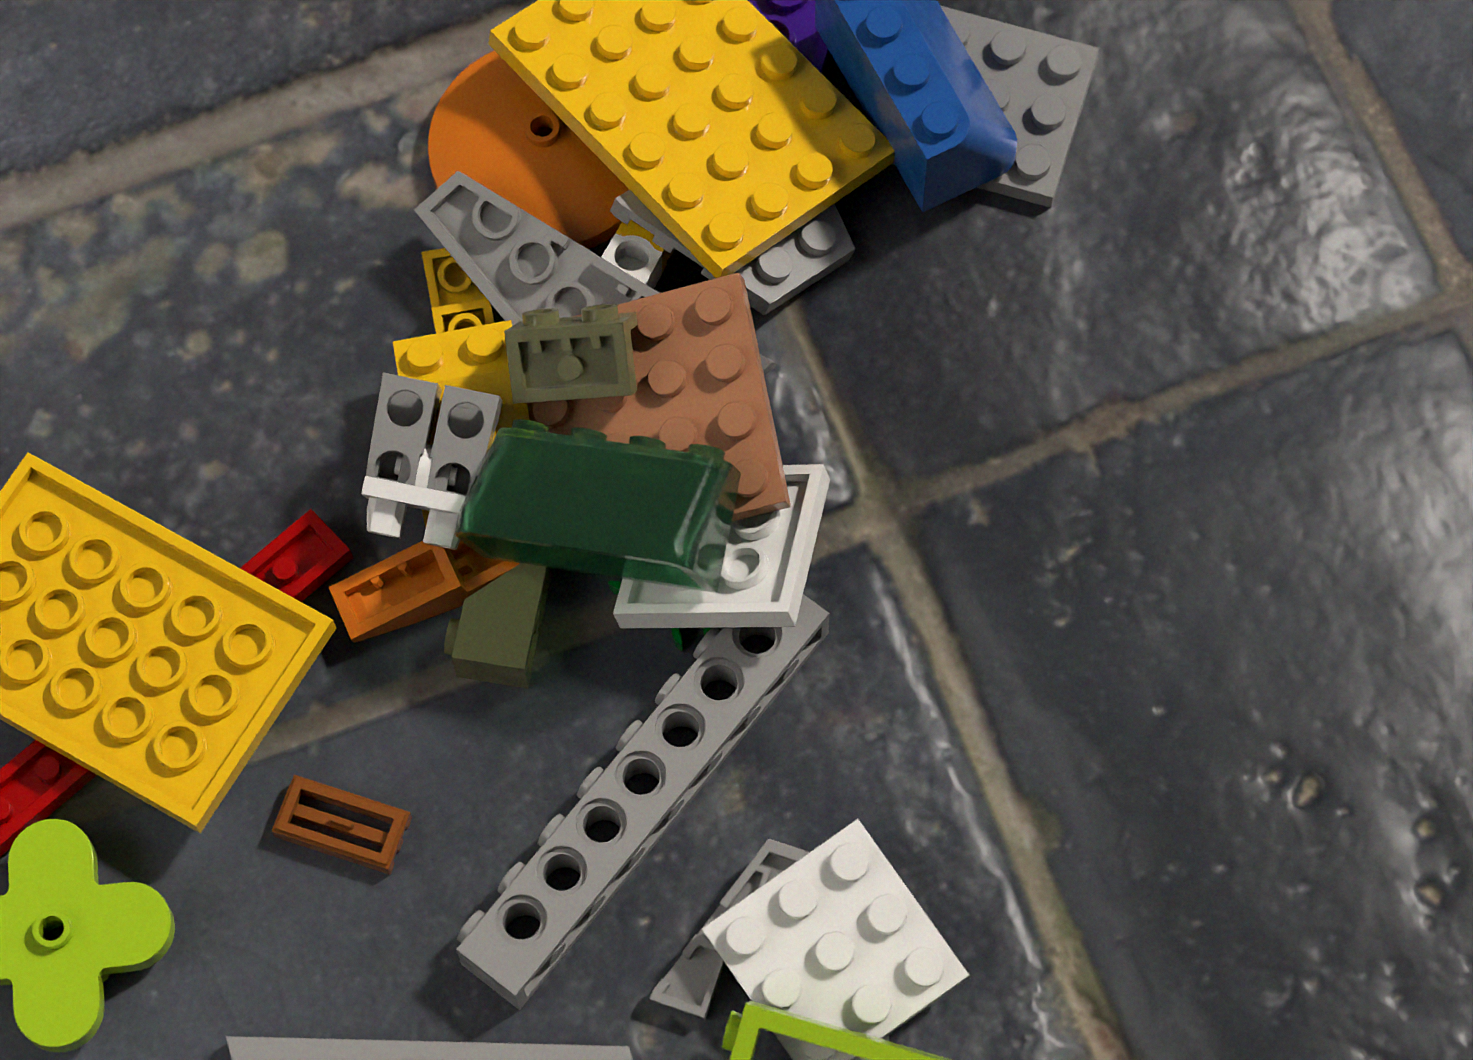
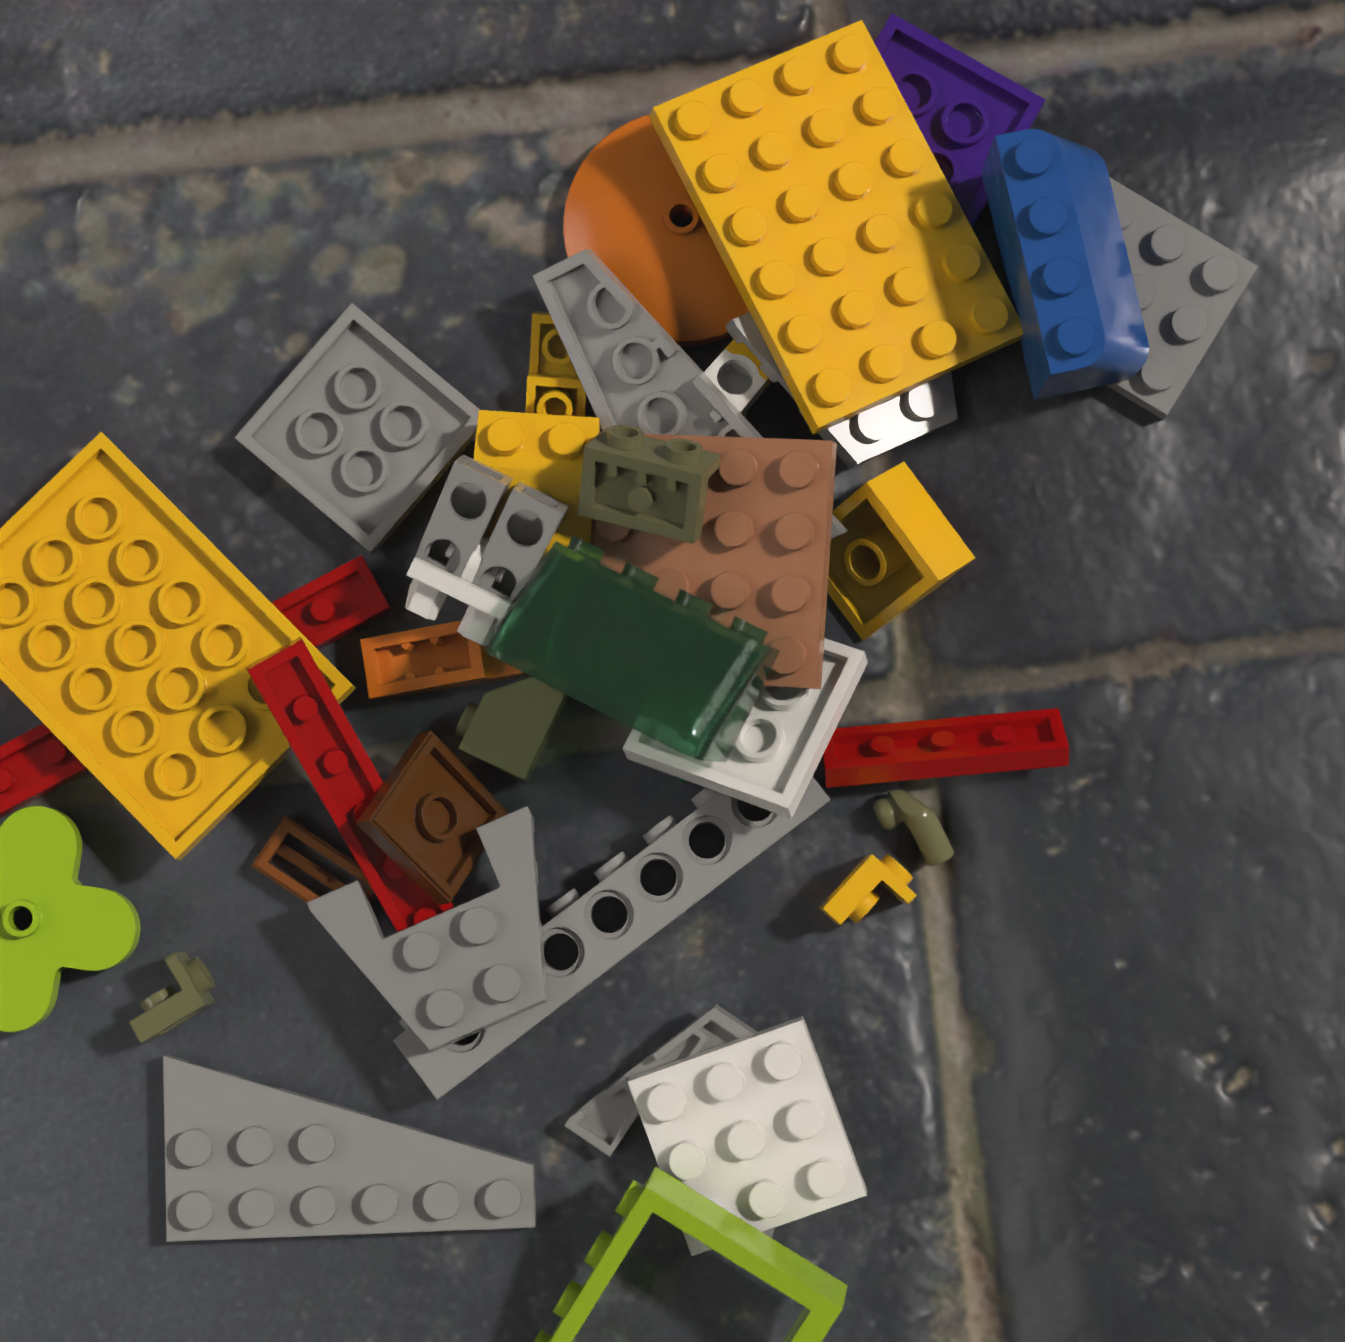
camera: 15 degrees right, 15 degrees up
none -> olive bracket [129,951,216,1043]
none -> light grey plate [234,303,480,555]
none -> red plate [245,637,454,933]
none -> light grey wing [307,806,547,1052]
none -> reddish brown tile [356,730,509,905]
none -> yellow bracket [819,853,917,925]
none -> red plate [821,708,1069,788]
none -> yellow slope [827,462,975,641]
none -> olive arm [872,789,954,866]

